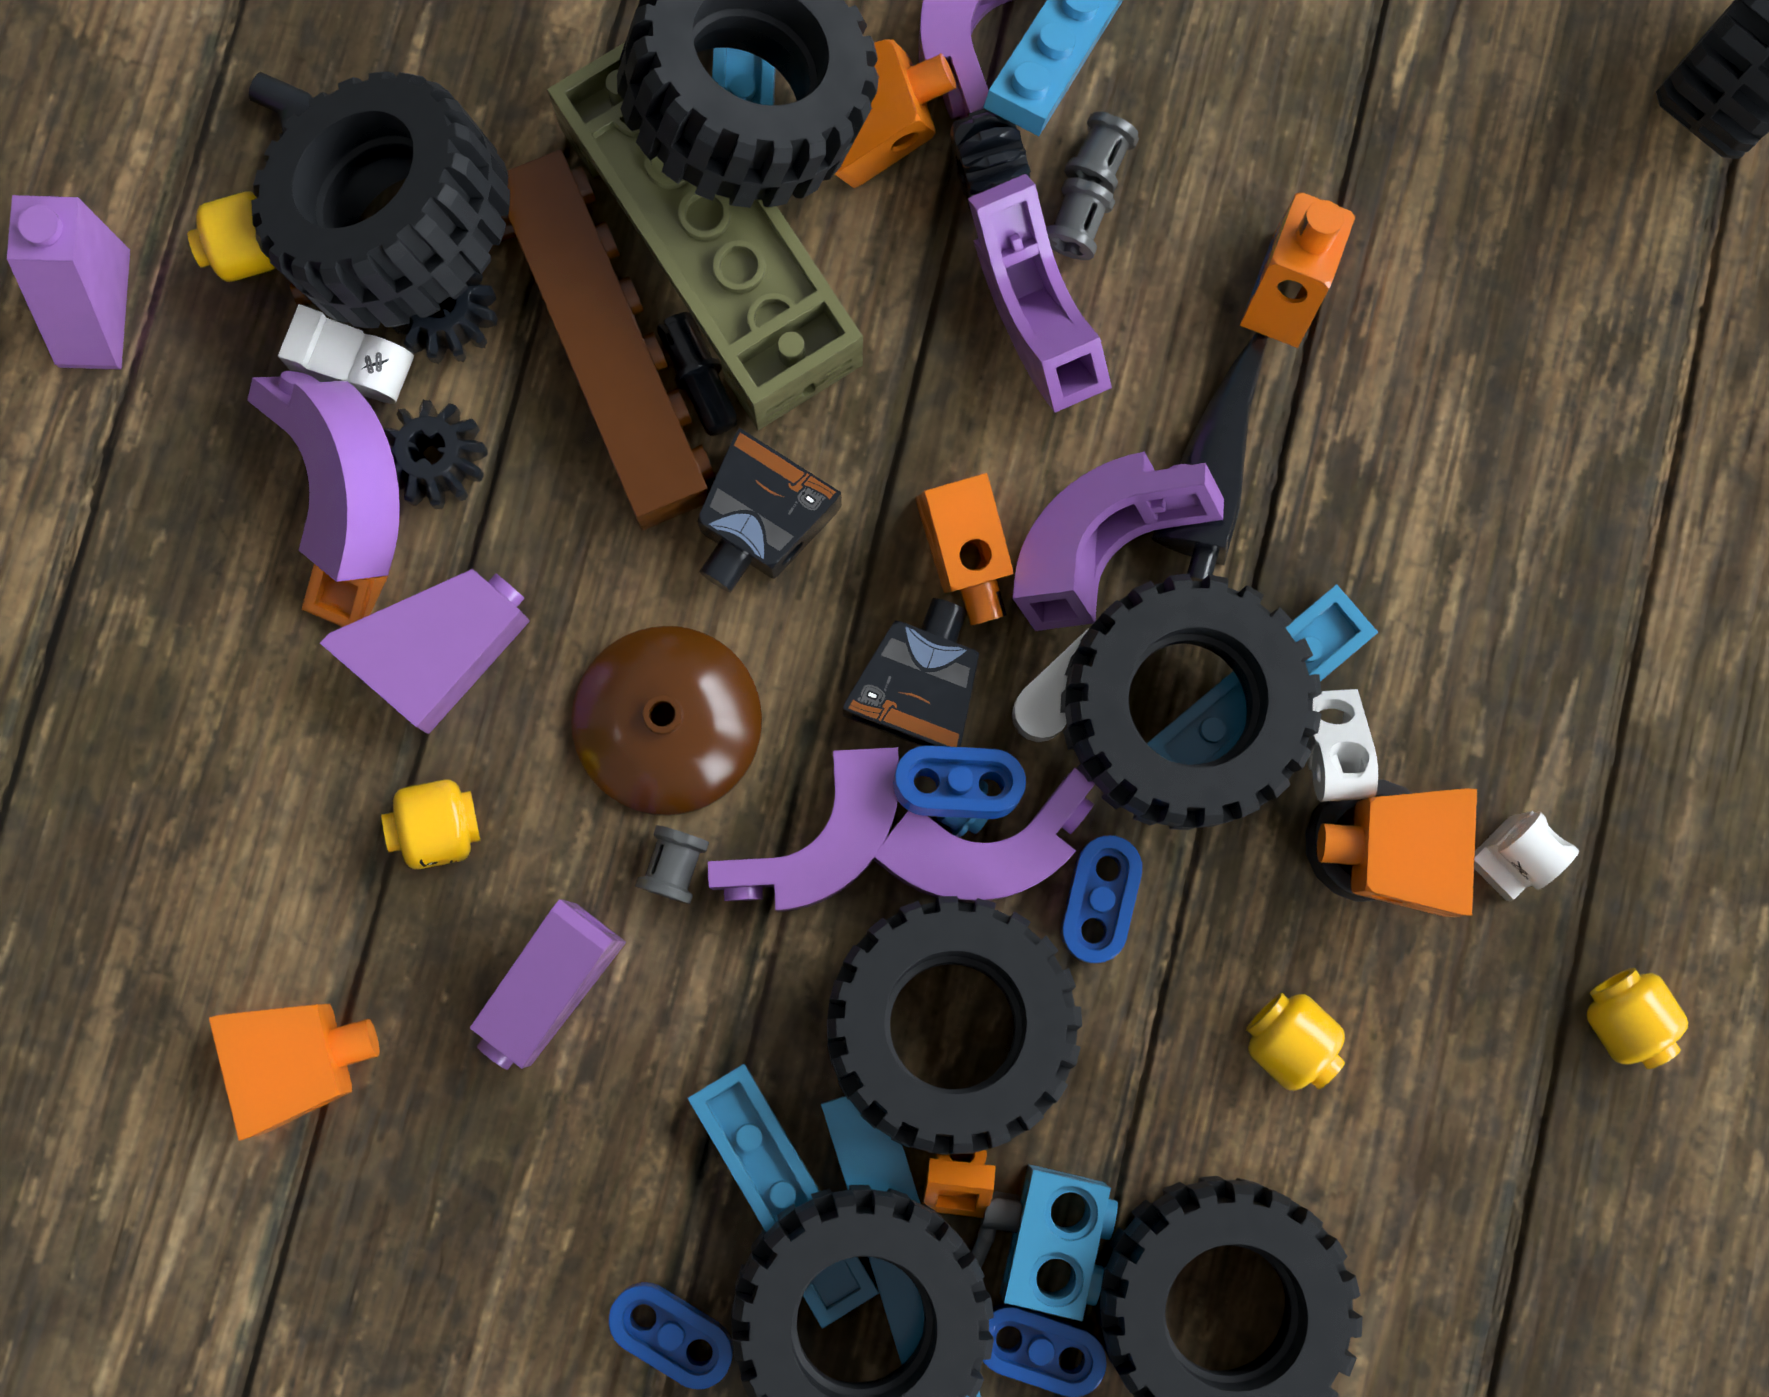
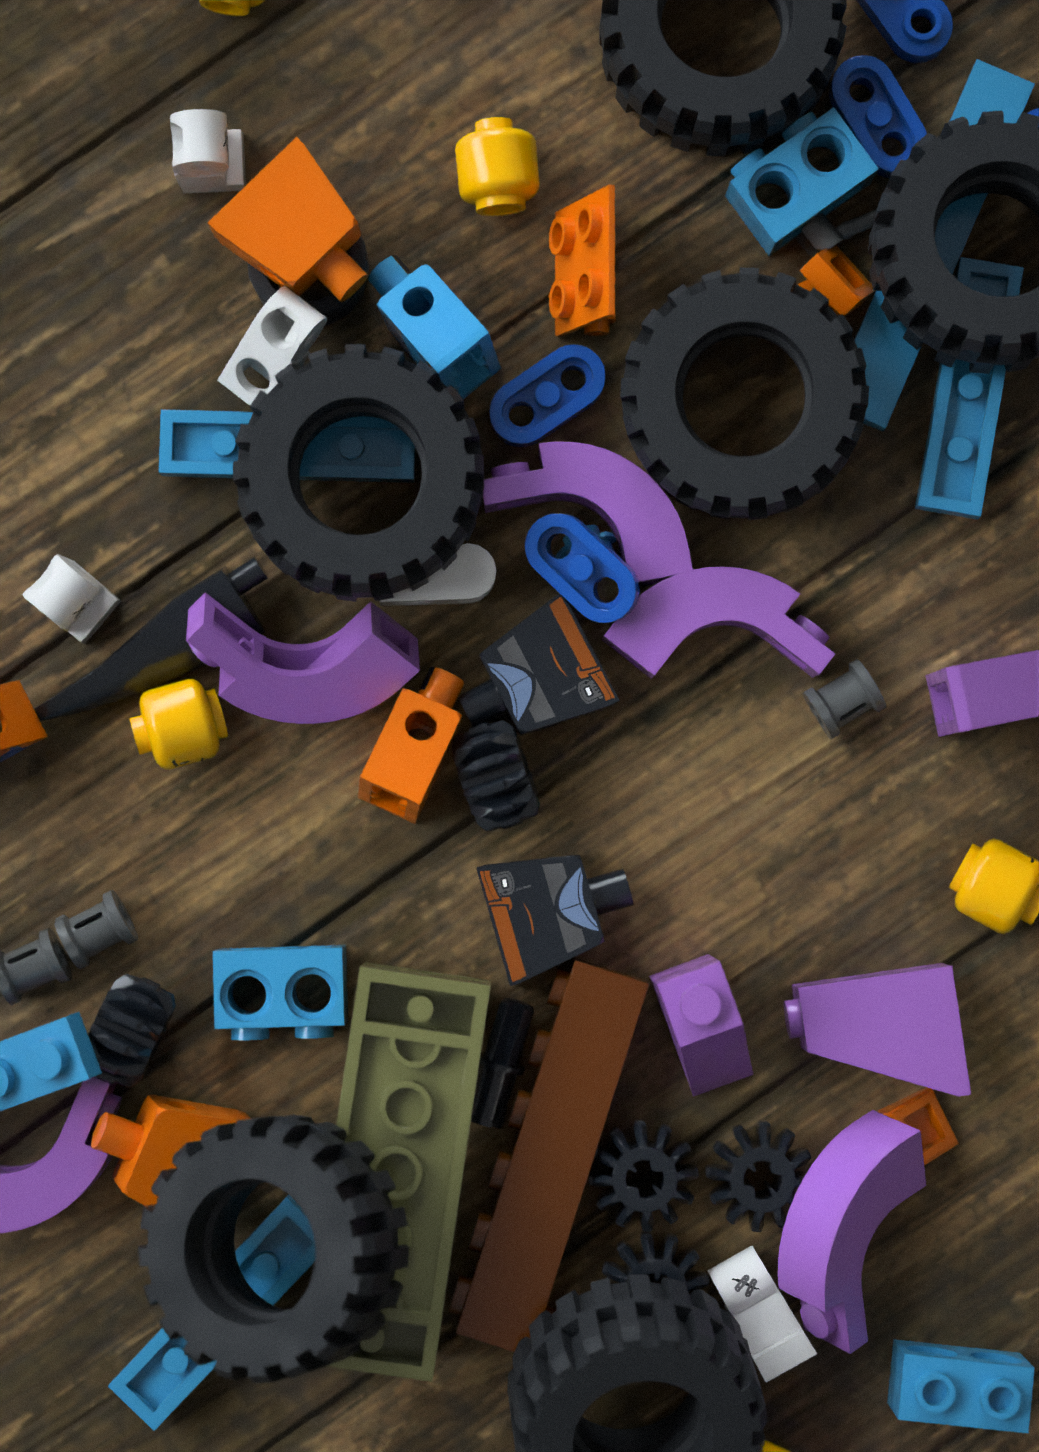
camera: 135 degrees left, 5 degrees up
reddish brown dish [571,626,762,816] -> none
medium lavender arch [968,174,1112,412] -> none
none -> white leg [22,554,121,644]
none -> yellow head [129,679,228,770]
none -> dark azure brick [213,945,348,1040]
none -> dark azure torso [368,255,501,399]
none -> black gear [452,720,540,831]
none -> orange hinge [549,185,616,337]
none -> black gear [589,1119,699,1232]
none -> medium lavender slope [649,954,753,1096]
none -> dark azure brick [887,1339,1035,1433]

